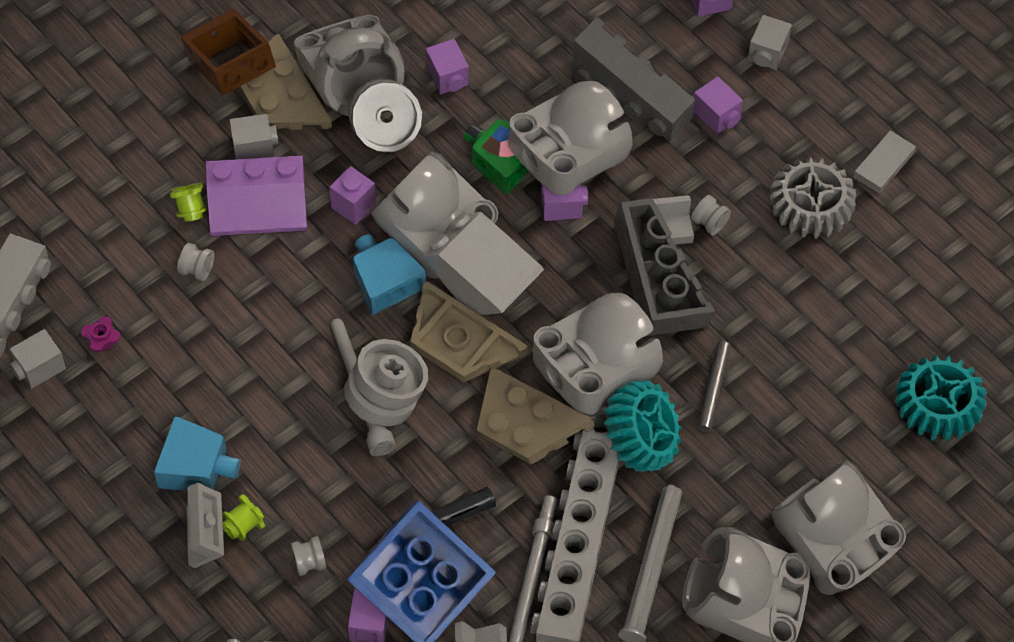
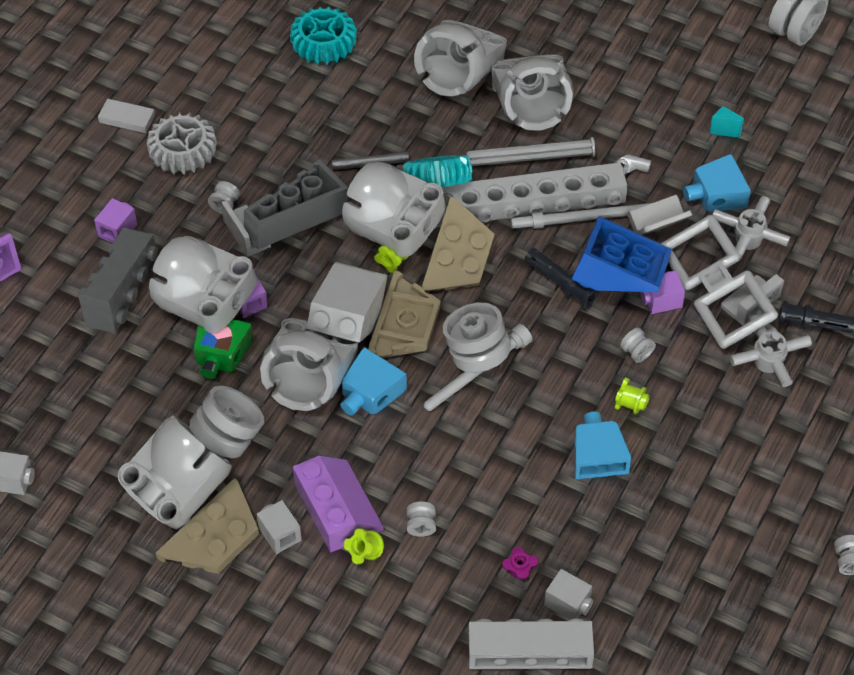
camera: 110 degrees left, 5 degrees down
reddish brown window [181,8,276,96] -> none
light grey panel [186,483,224,568] -> none
medium lavender brick [330,166,376,225] -> none
medium lavender brick [426,39,469,95] -> none
light grey brick [748,15,792,70] -> none

